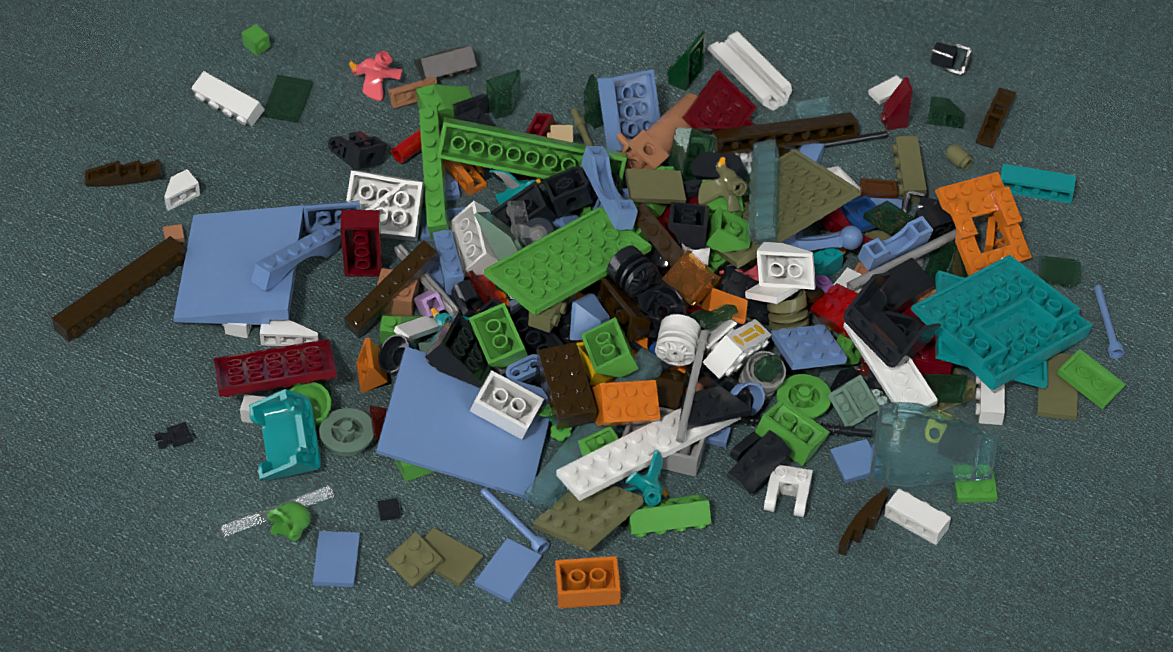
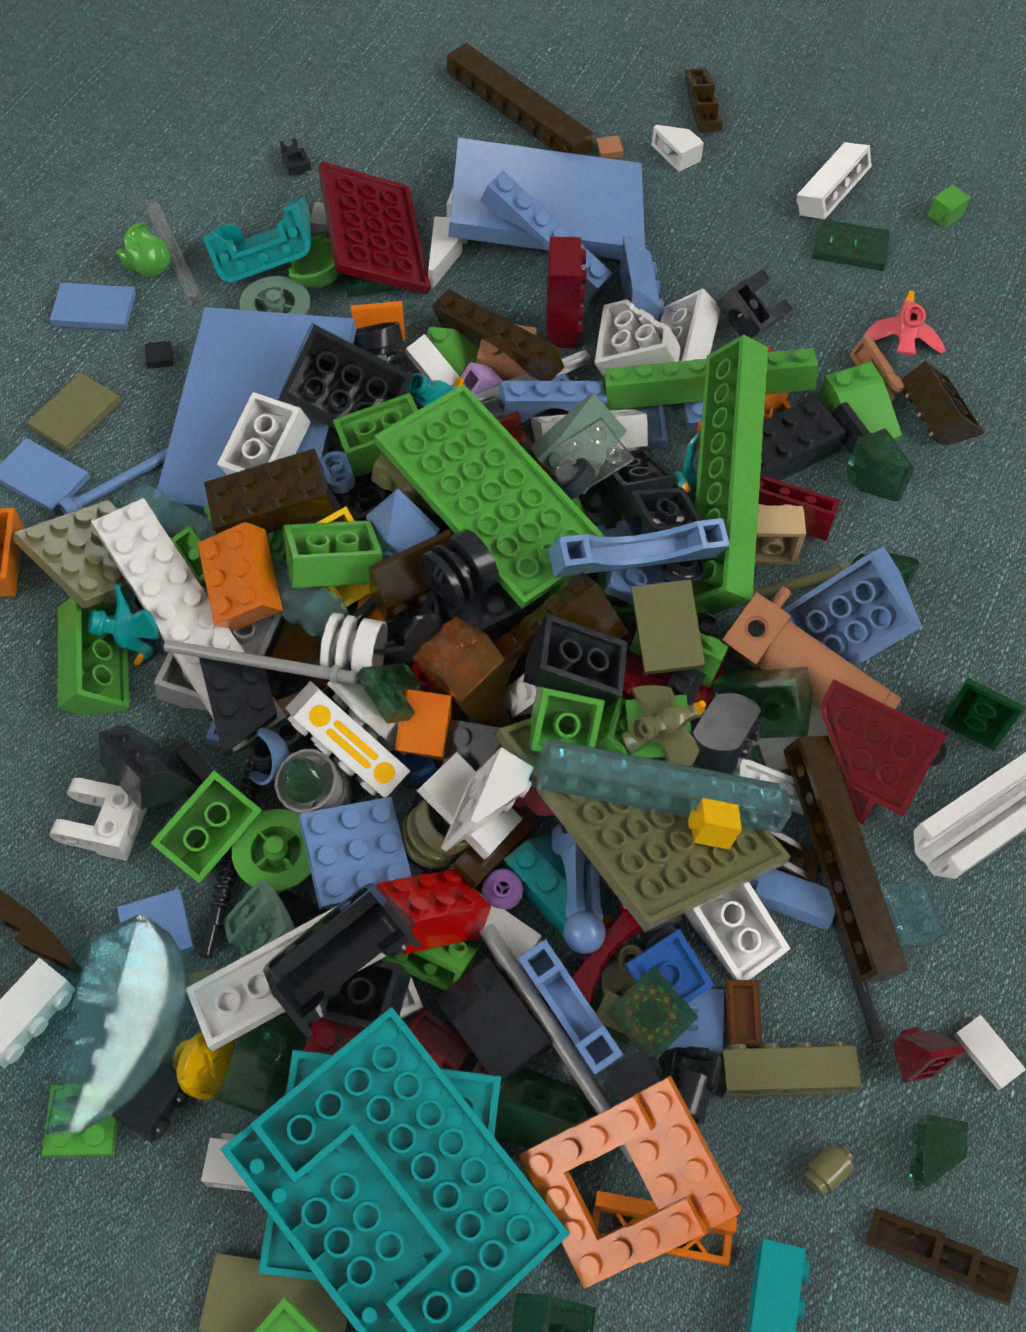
camera: 90 degrees right, 10 degrees up
olive plate [386,532,444,589] -> none
none -> yellow brick [688,798,742,850]

